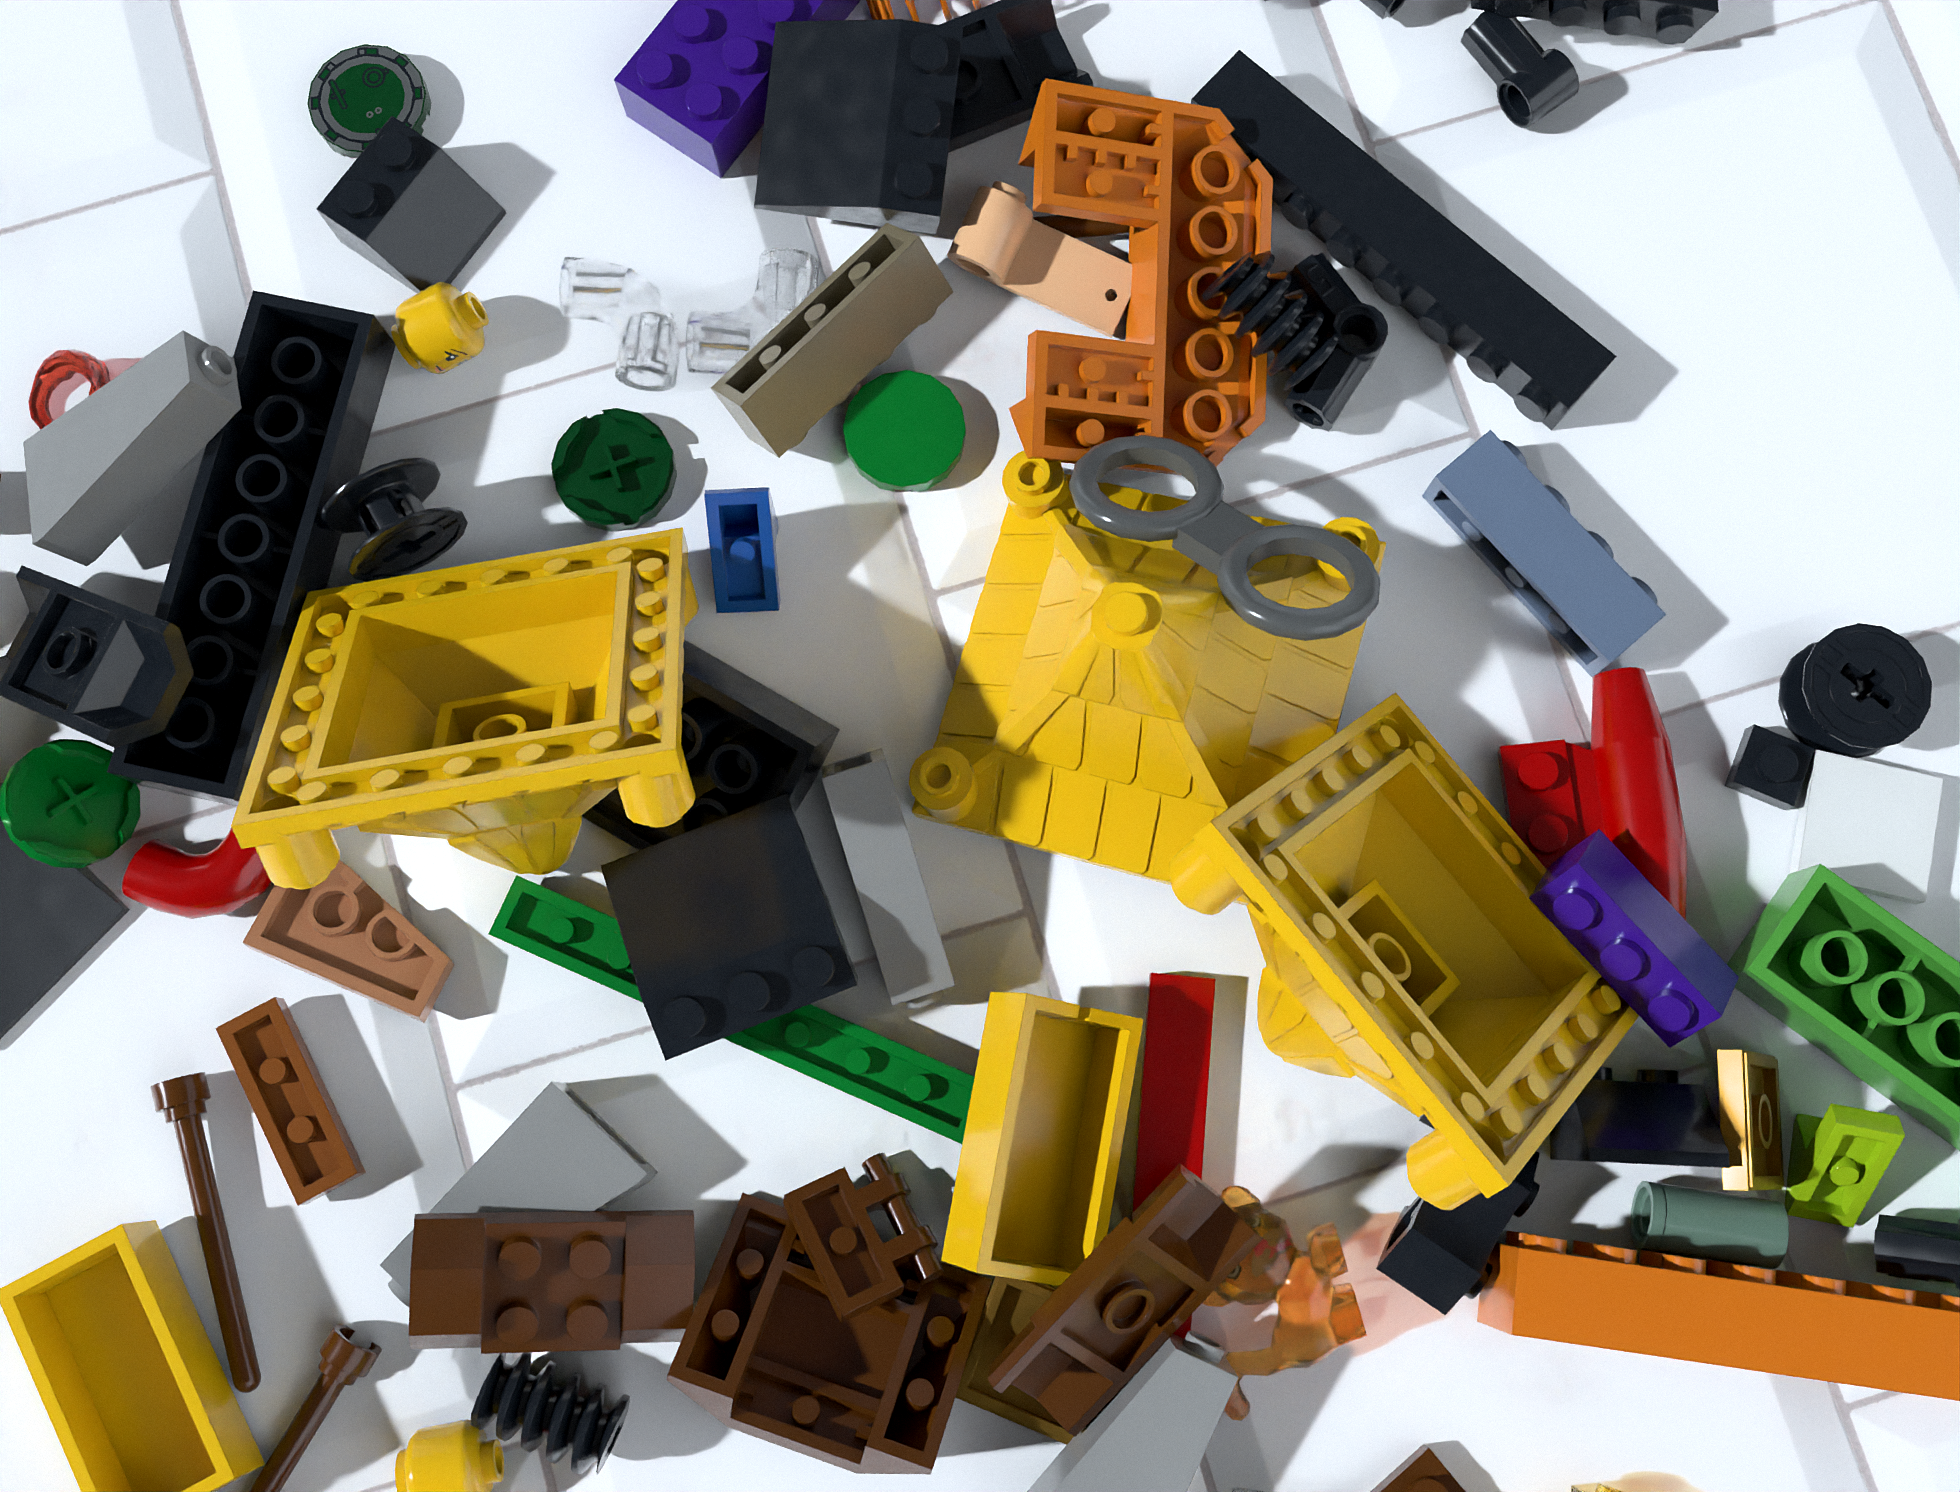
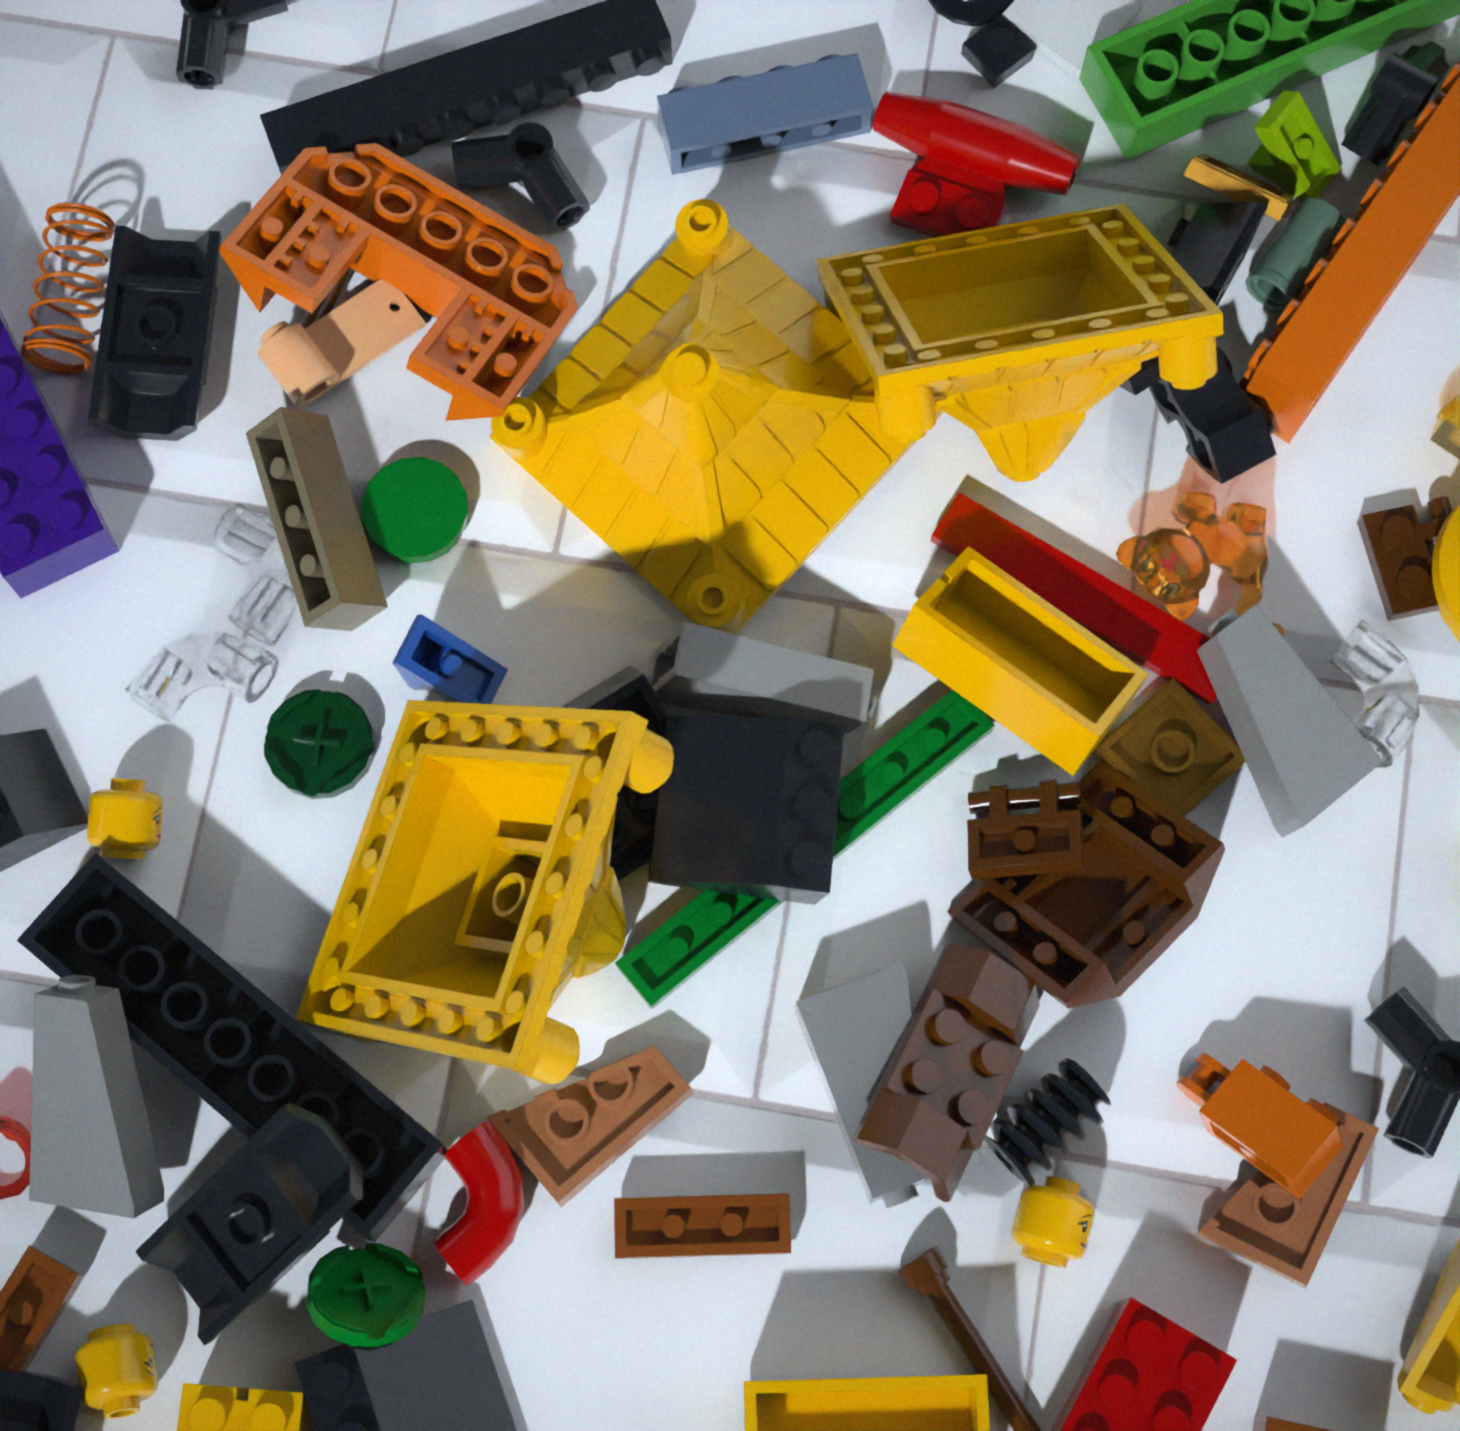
camera: 65 degrees left, 5 degrees down
reddish brown piece [150,1072,261,1393] -> none
black piece [321,458,468,582] -> none
black slope [754,19,963,234] -> none
reddish brown piece [987,1163,1263,1437] -> none
dark grey bar [1069,435,1381,641] -> none
black piece [1202,250,1340,391] -> none
dark purple brick [1529,829,1739,1048] -> none

